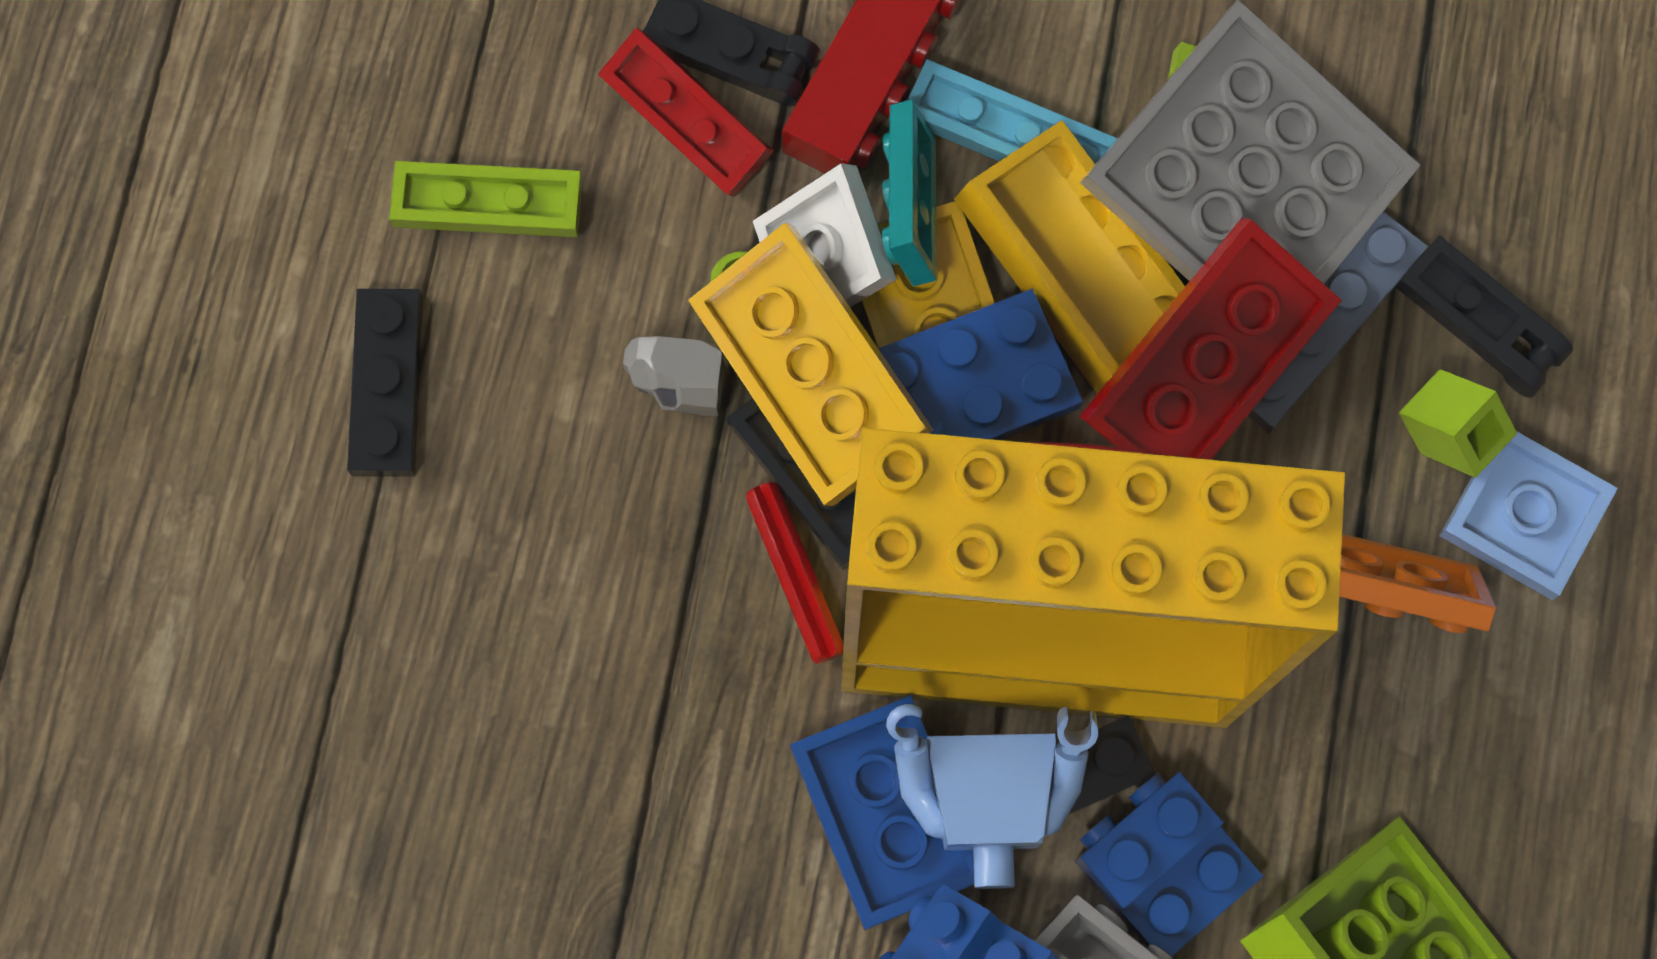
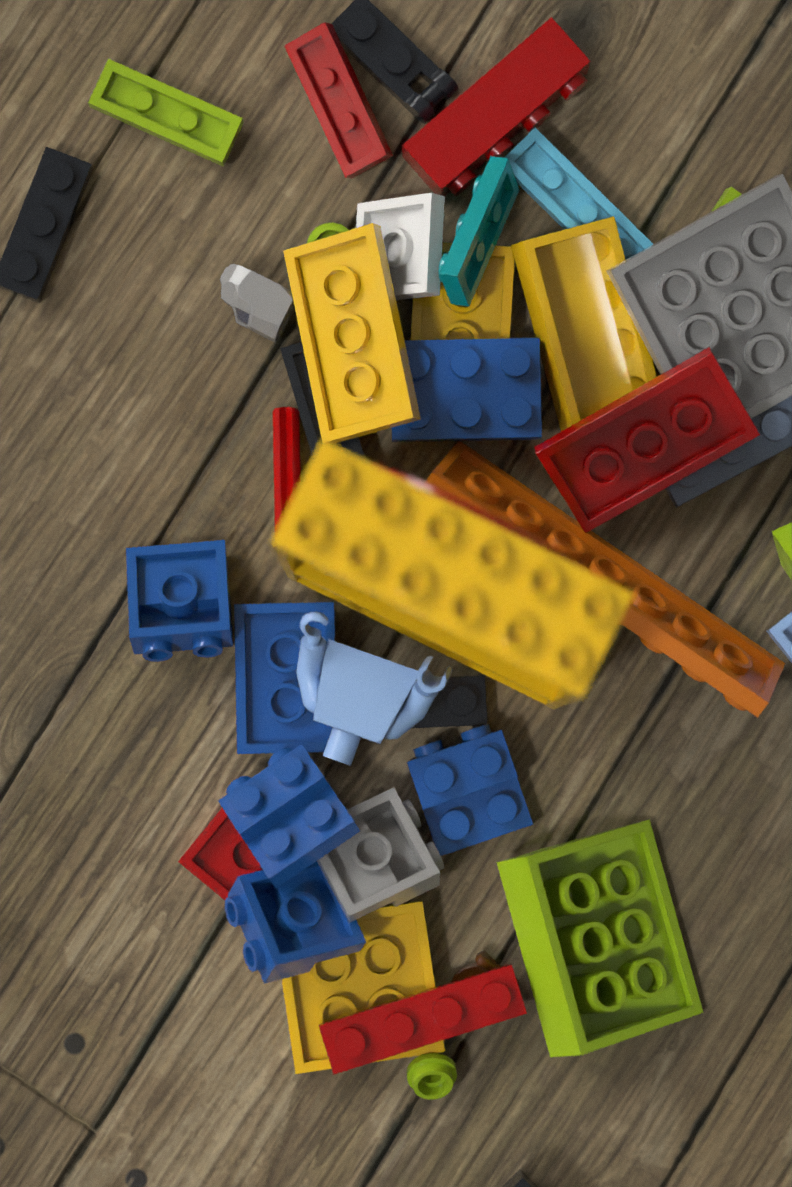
camera: 20 degrees right, 10 degrees up
none -> blue plate [126,540,233,662]

